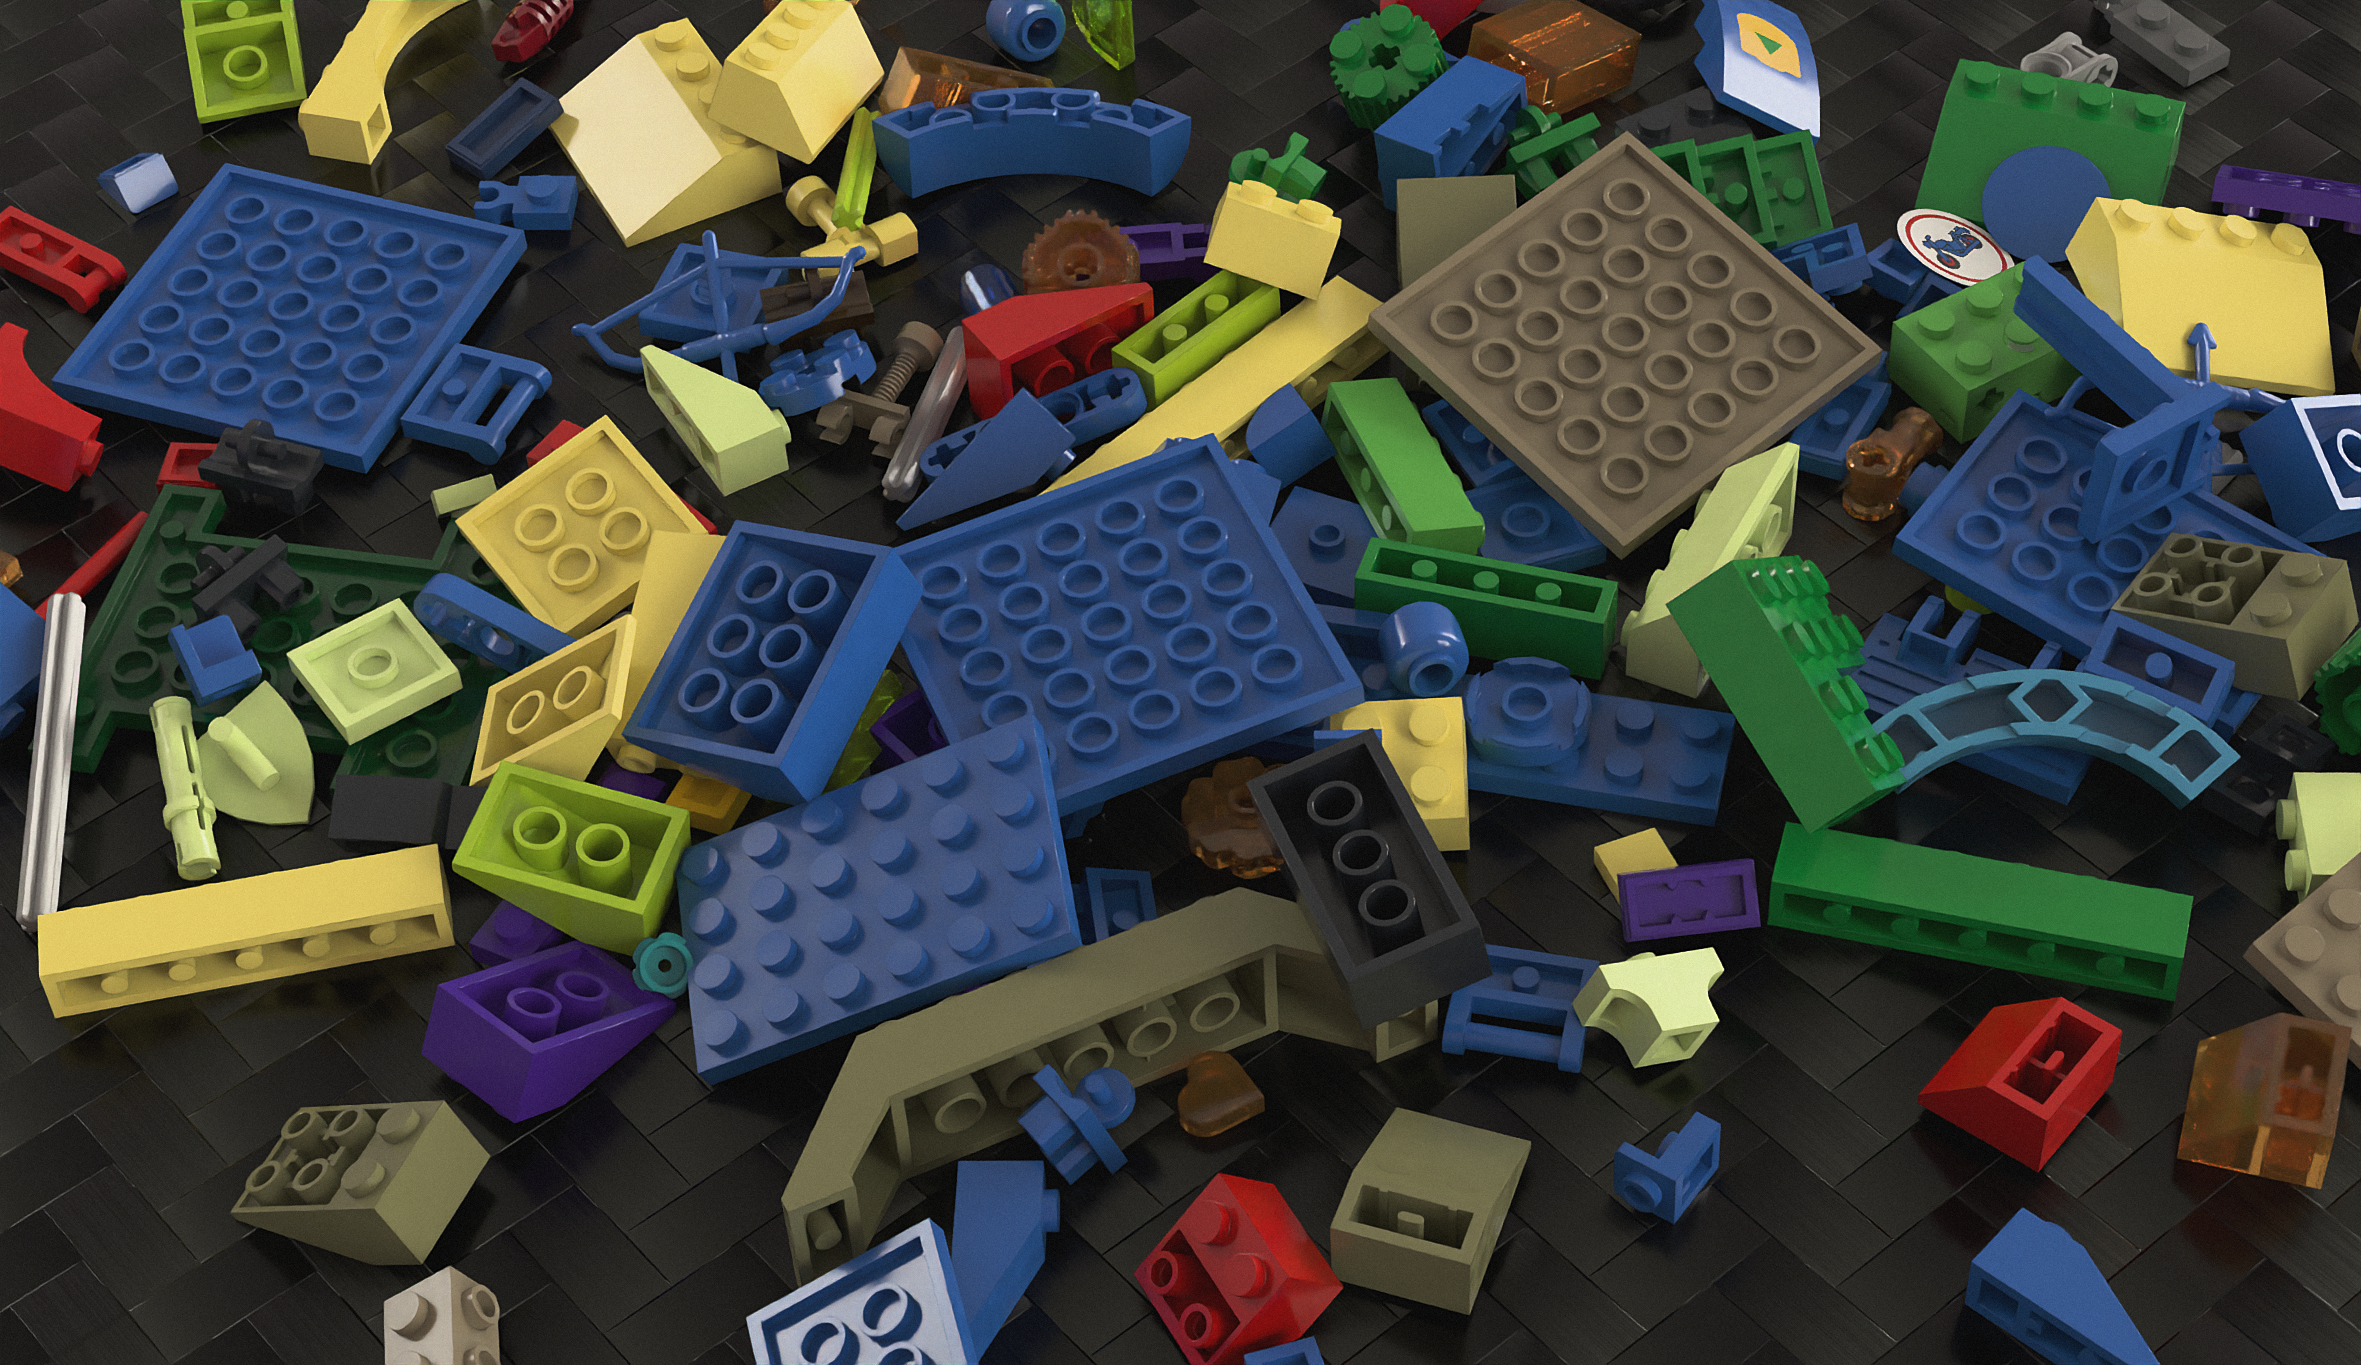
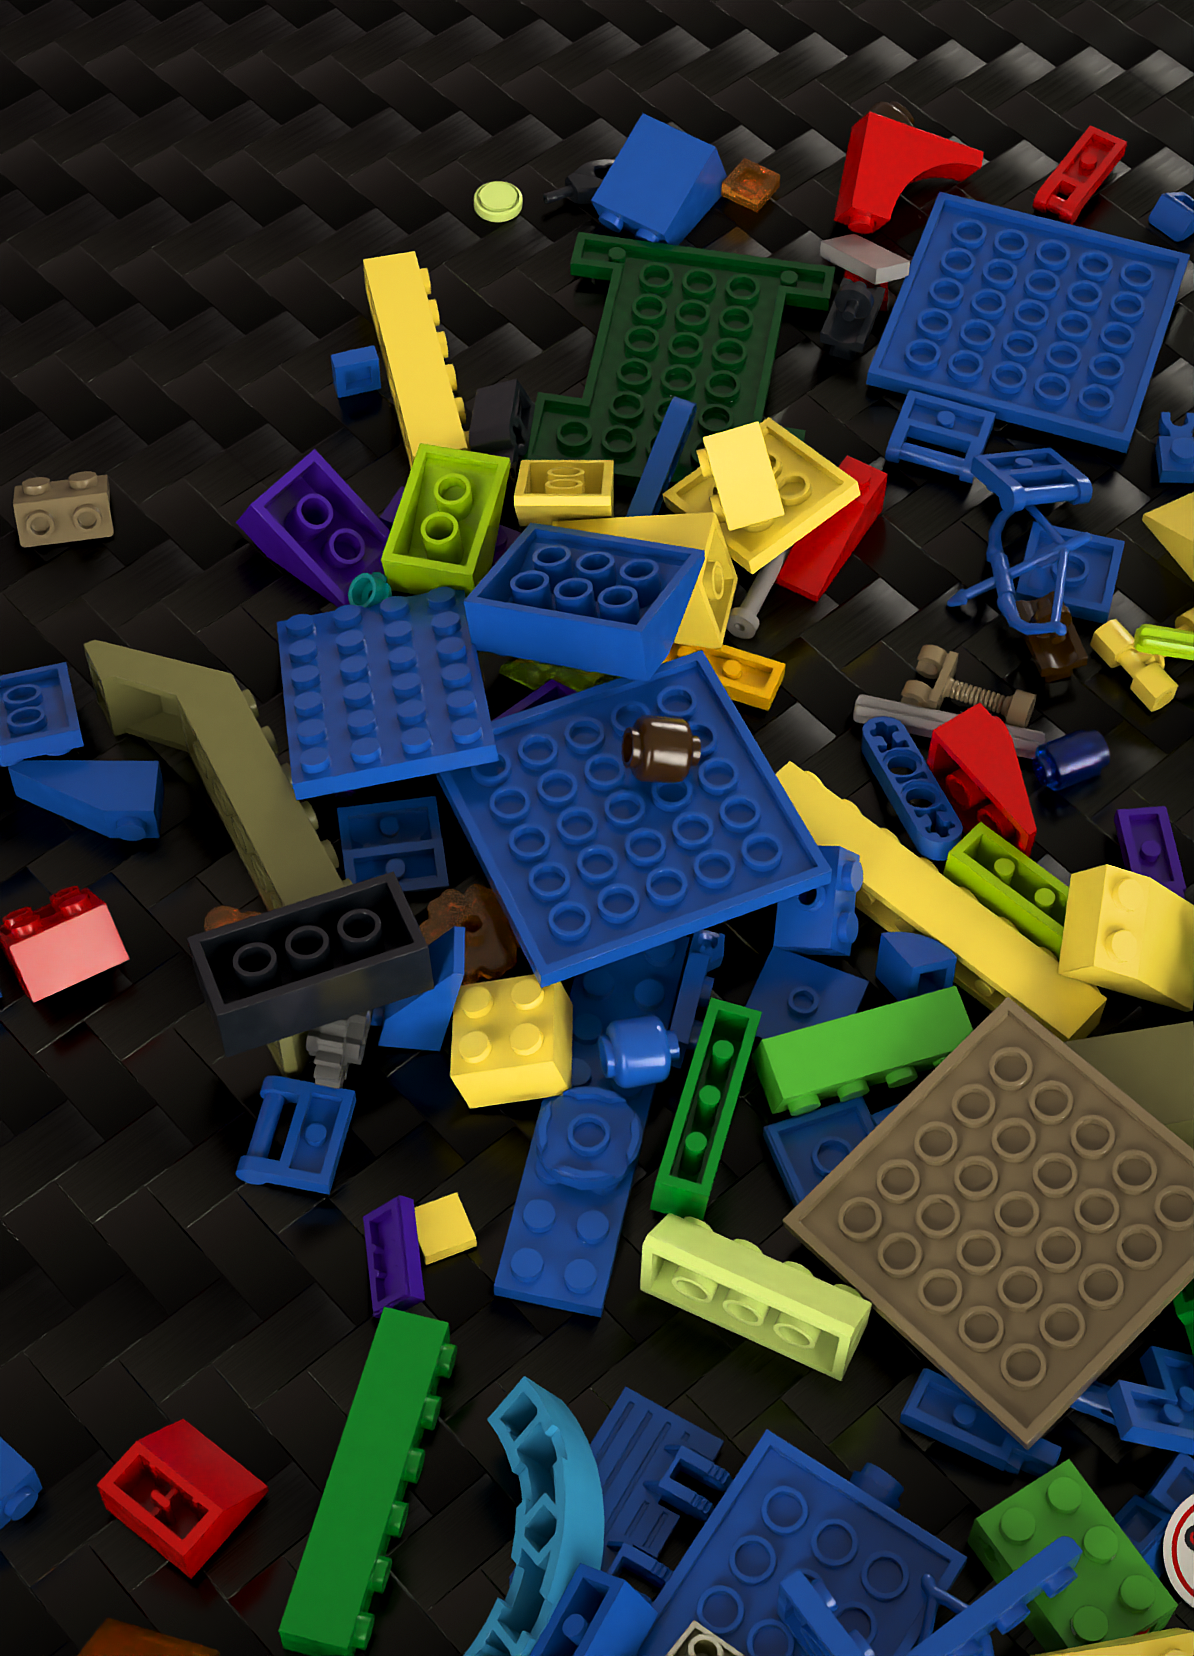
camera: 85 degrees right, 10 degrees up
light grey axle [16,592,86,933] -> none
red bar [34,511,149,621] -> none
yellowish green pin [149,696,221,880] -> none
blue panel [168,615,262,708] -> none
black hips [190,534,304,647] -> none
yellowish green shield [197,680,315,826] -> none
olive slope [230,1100,490,1265] -> none
yellowish green plate [286,598,463,745] -> none
yellowish green plate [430,474,497,519] -> none
yellowish green slope [640,345,791,496] -> none
blue plate [758,329,877,417] -> none
blue slope [895,387,1077,531] -> none
blue hips [1016,1064,1136,1185] -> none
clear orange brick [1021,209,1141,295] -> none
olive slope [1330,1107,1531,1315] -> none
yellowish green brick [1572,947,1724,1068] -> none
blue bracket [1614,1111,1721,1224] -> none
green piece [1665,555,1907,834] -> none
clear orange connector [1842,407,1943,521] -> none
none -> blue plate [331,345,381,398]
none -> dark brown head [621,715,701,783]
none -> light yellow brick [696,421,785,531]
none -> light grey tile [820,233,910,285]
none -> blue plate [970,448,1093,513]

